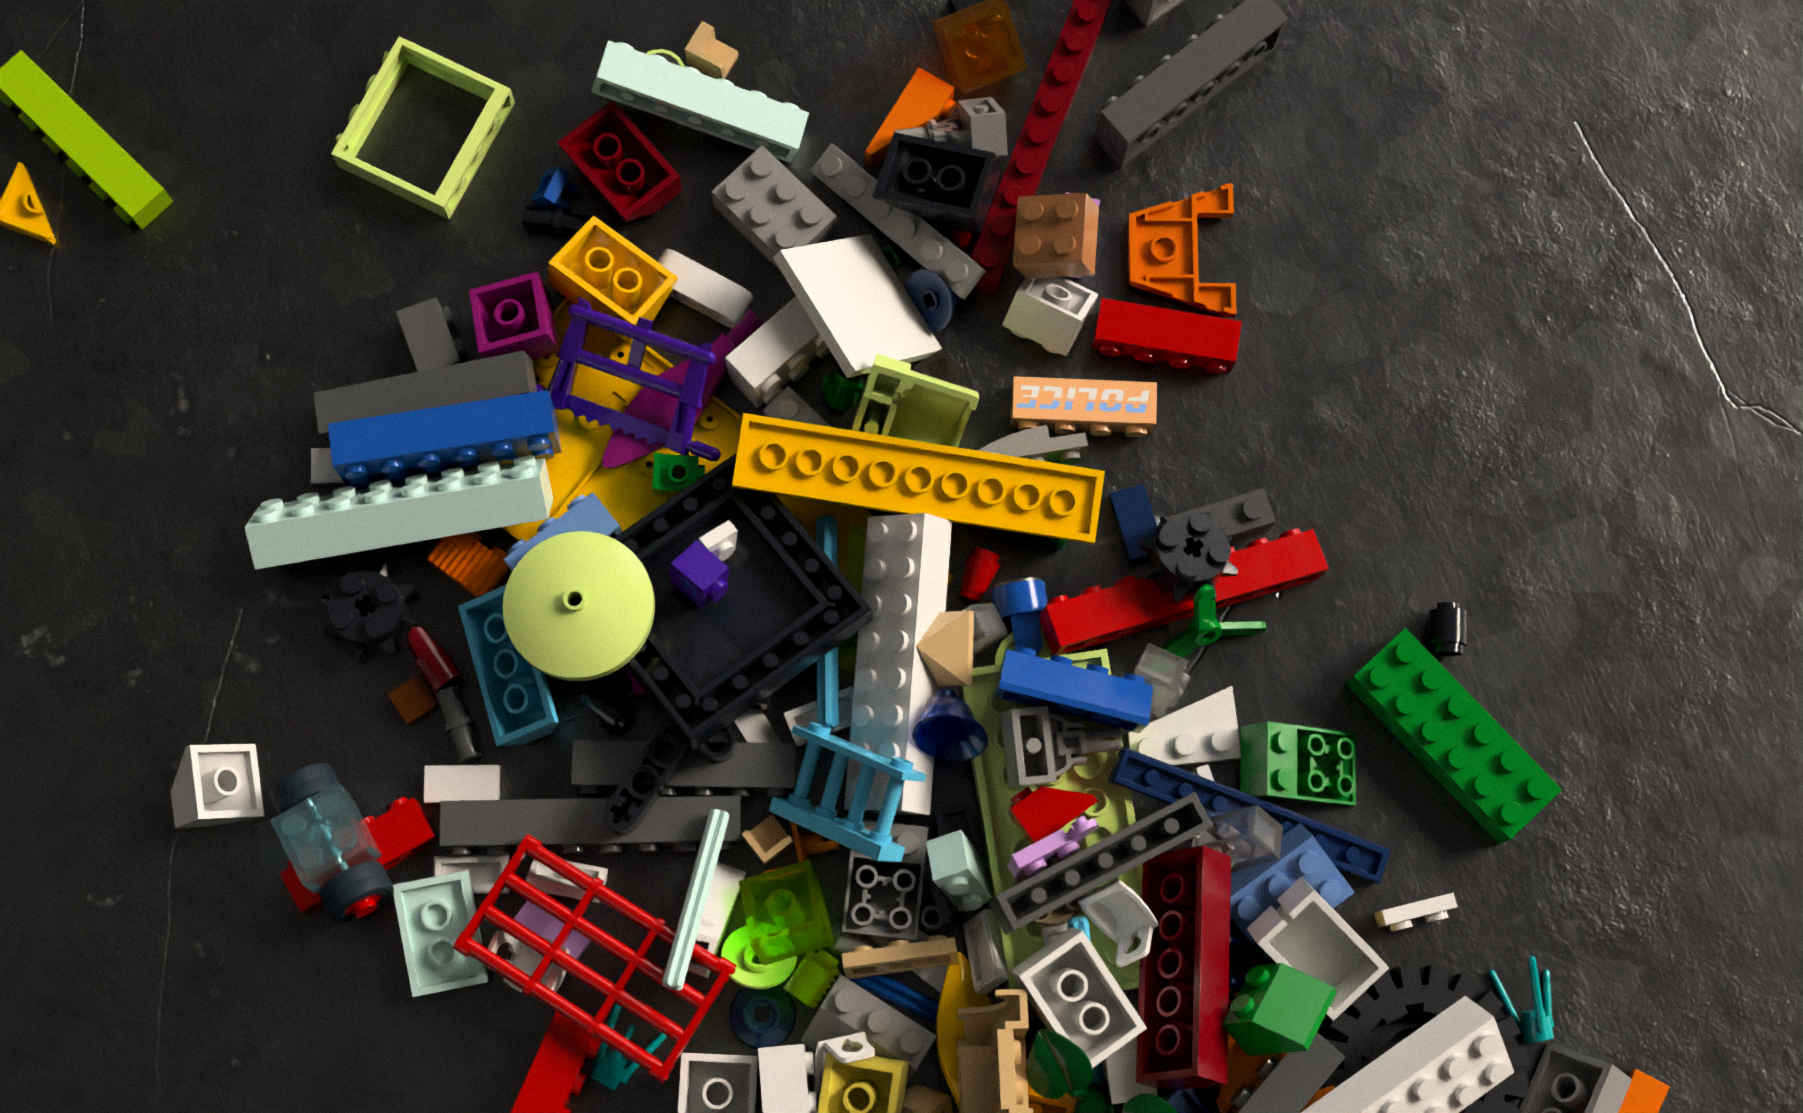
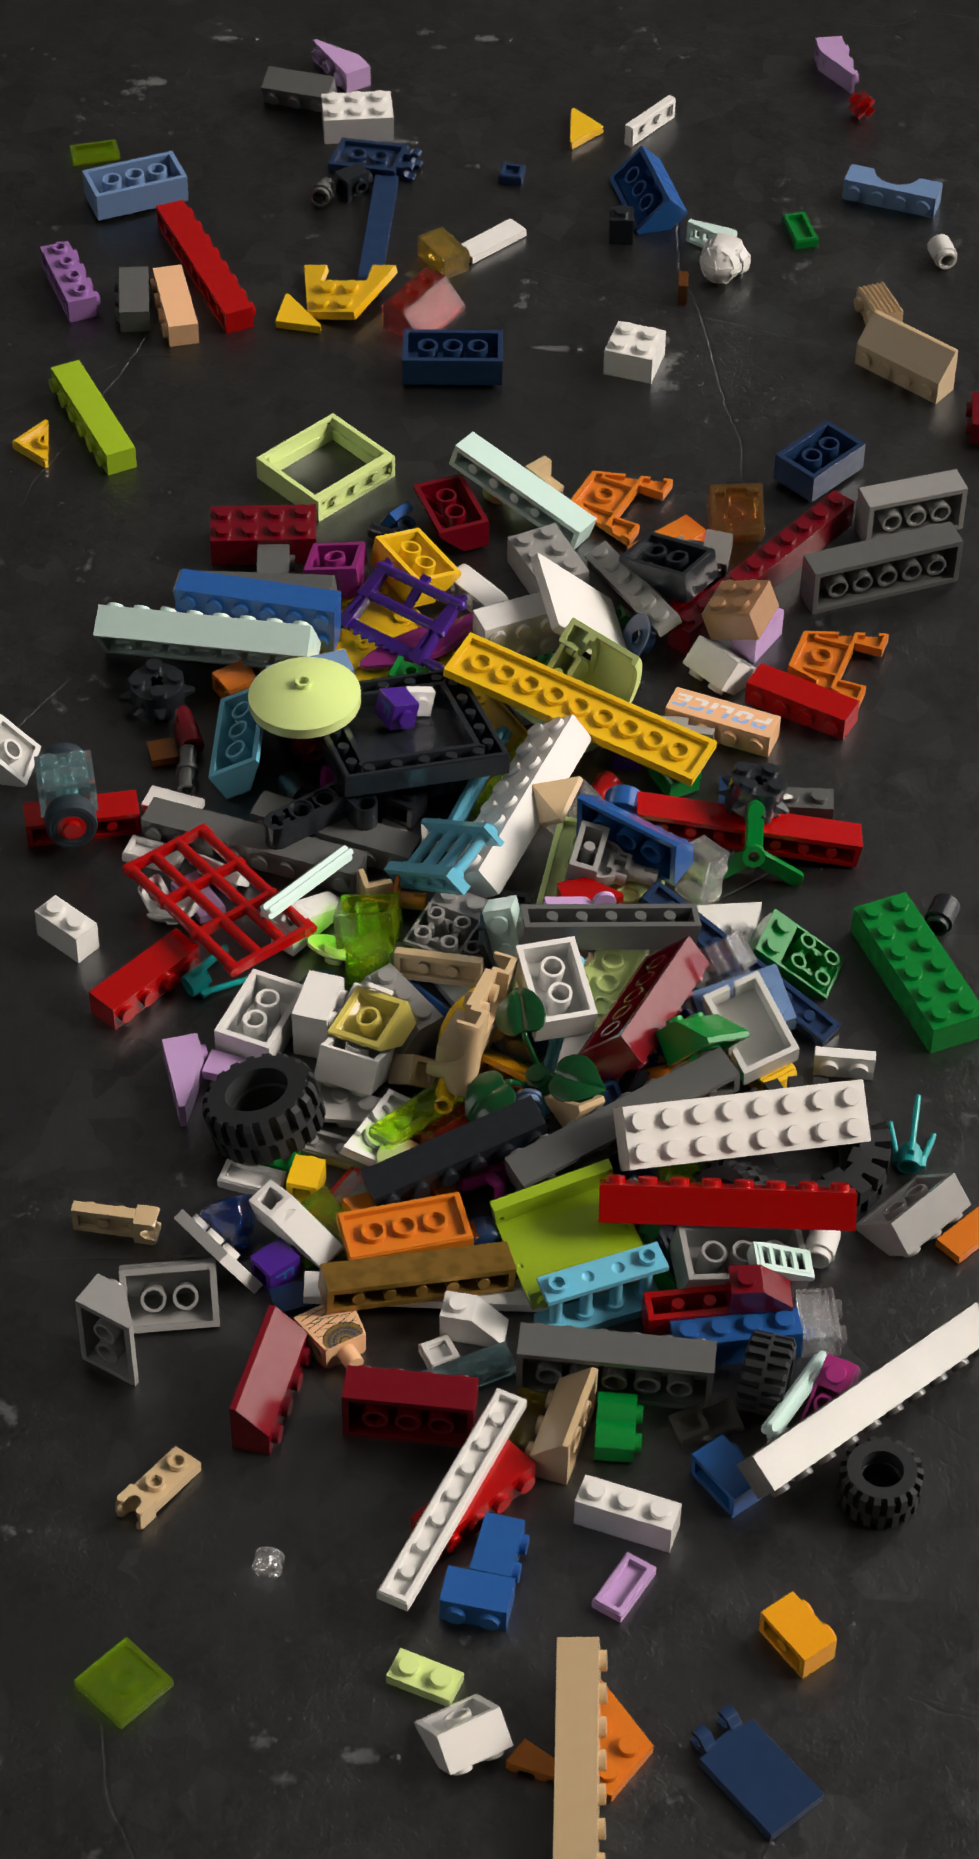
camera: 25 degrees right, 30 degrees down
light aqua plate [393,870,489,997] -> none
clear blue hat [912,689,988,761] -> none
white piece [1078,879,1159,967] -> none
none -> white brick [35,895,99,963]
none -> dark red brick [210,504,317,565]
none -> orange wing [571,471,673,546]

